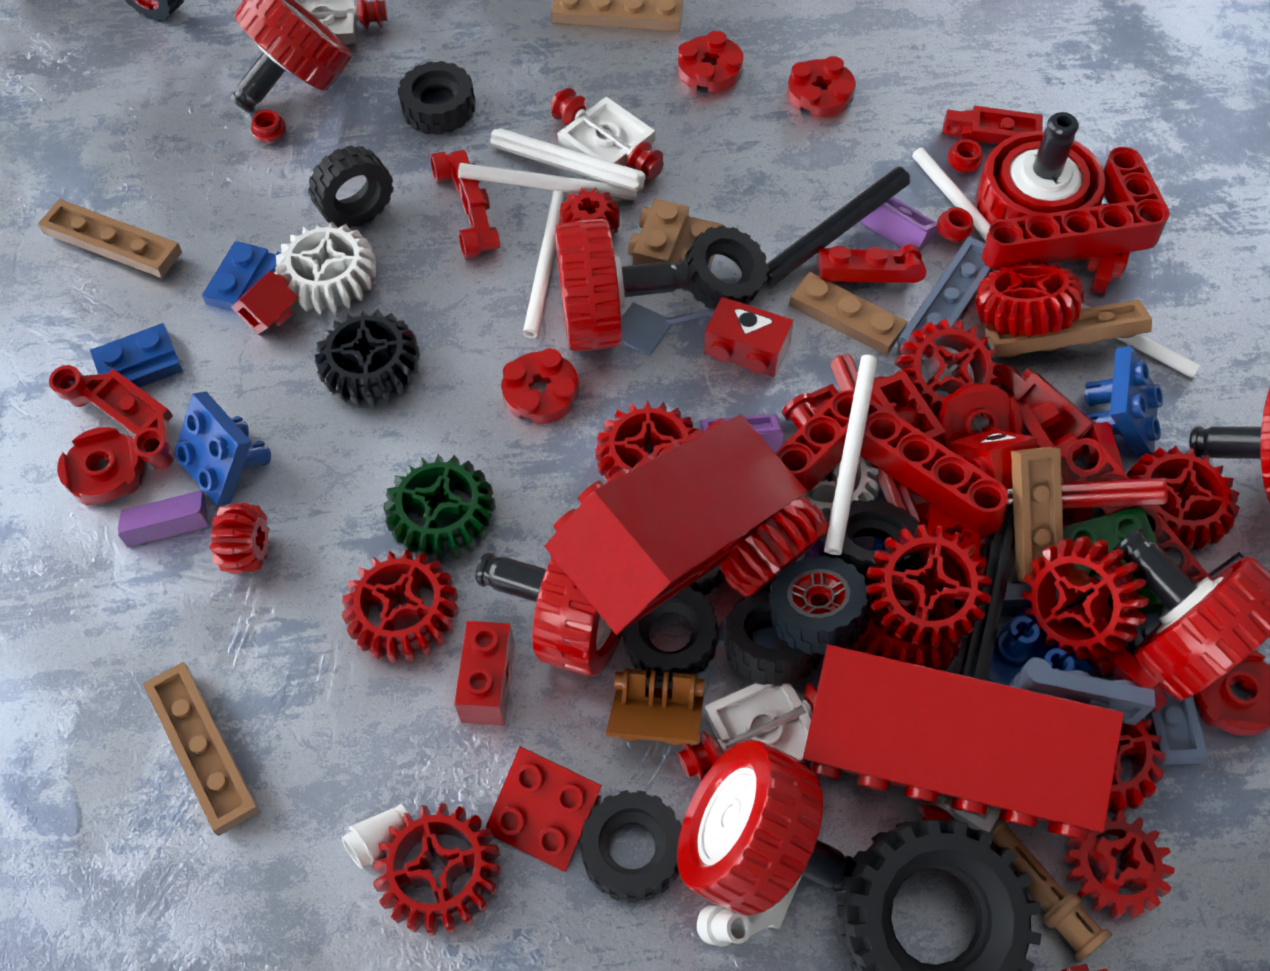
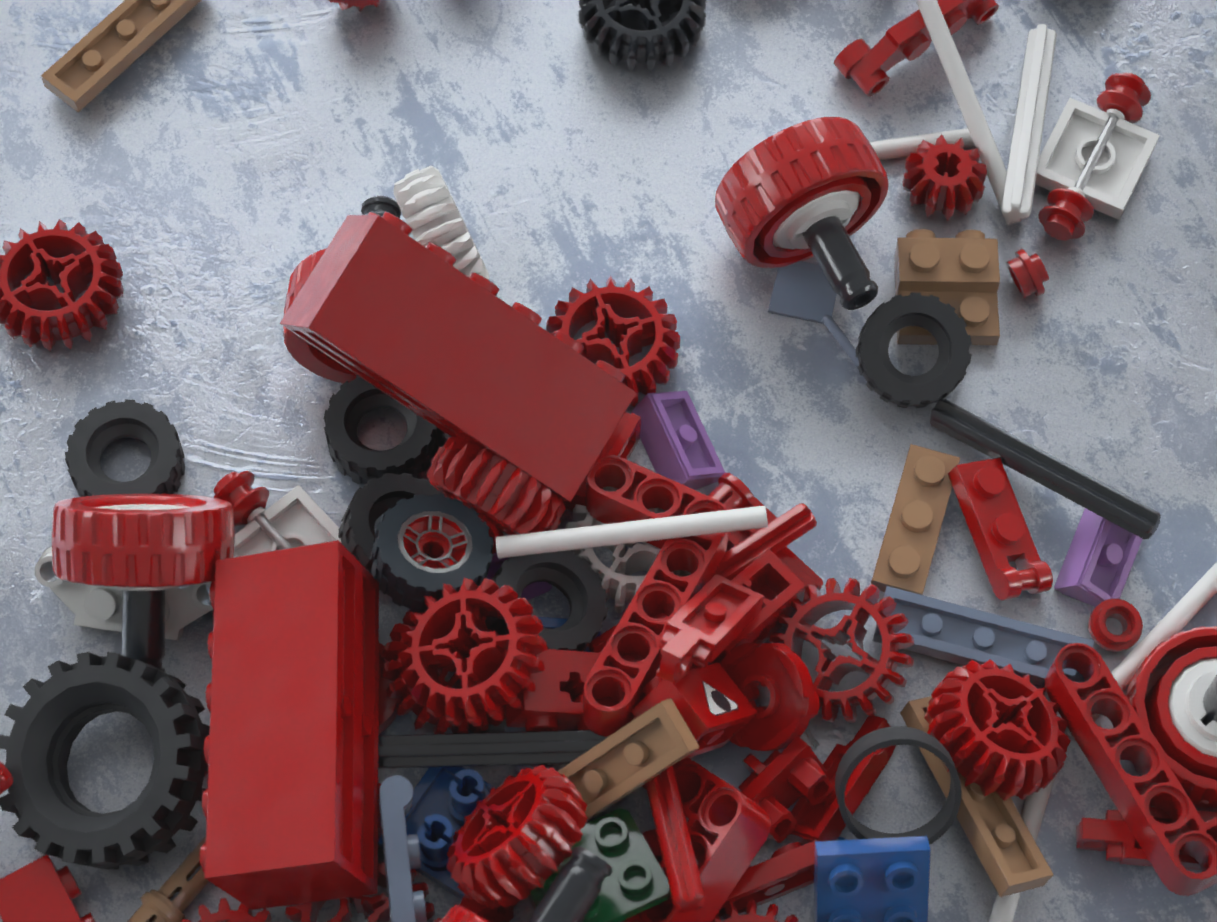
camera: 70 degrees right, 5 degrees up
red gear [342,549,459,664] -> none
white cone [342,804,409,869] -> none
dark green gear [383,454,496,562] -> none
red brick [454,621,515,726] -> none
red hinge [485,746,602,872] -> none
red plate [501,348,579,424] -> none
dark orange hinge [606,668,705,745] -> none
red brick [704,297,794,377] -> none
none -> white gear [393,166,489,280]
none -> red hinge [656,574,764,684]
none -> black tyre [835,726,962,845]
none -> red plate [1006,249,1049,298]

